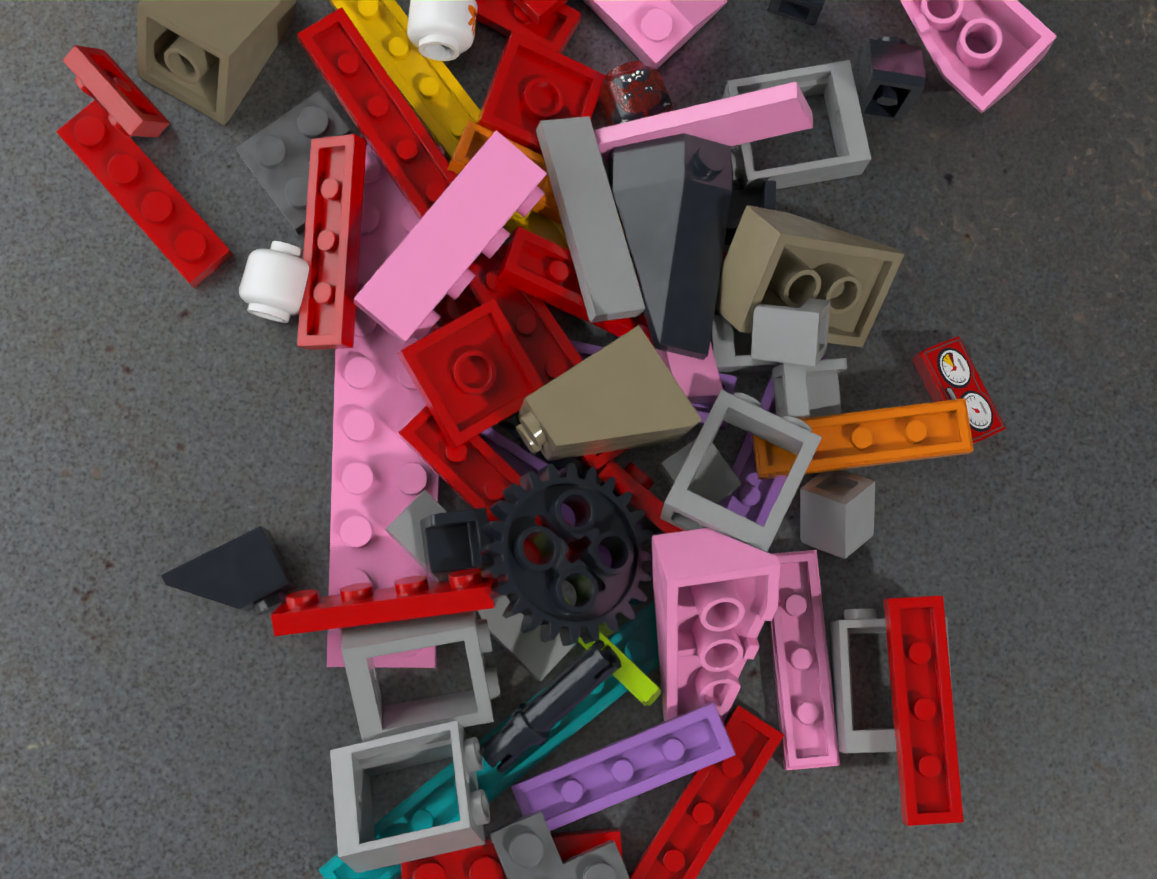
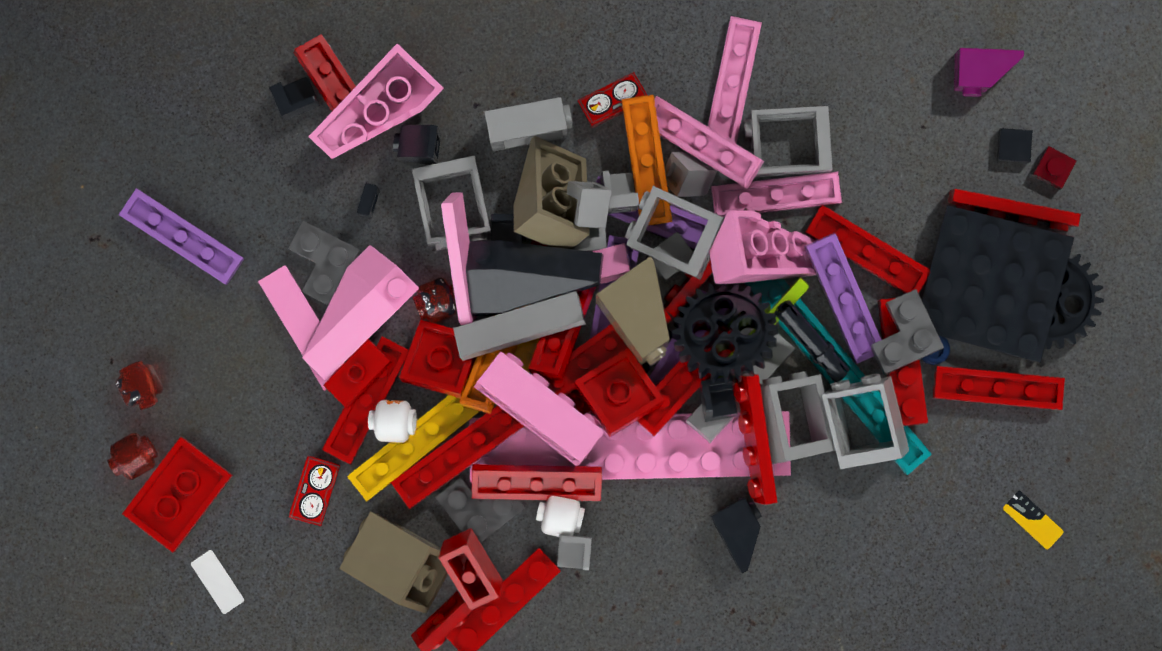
camera: 85 degrees left, 5 degrees up
red plate [884,595,964,826] -> none
none -> red brick [438,528,503,610]
none -> light grey window [484,97,572,152]
none -> light grey panel [557,535,592,570]
none -> bright pink tile [654,96,764,189]
none -> bright pink tile [707,16,762,144]

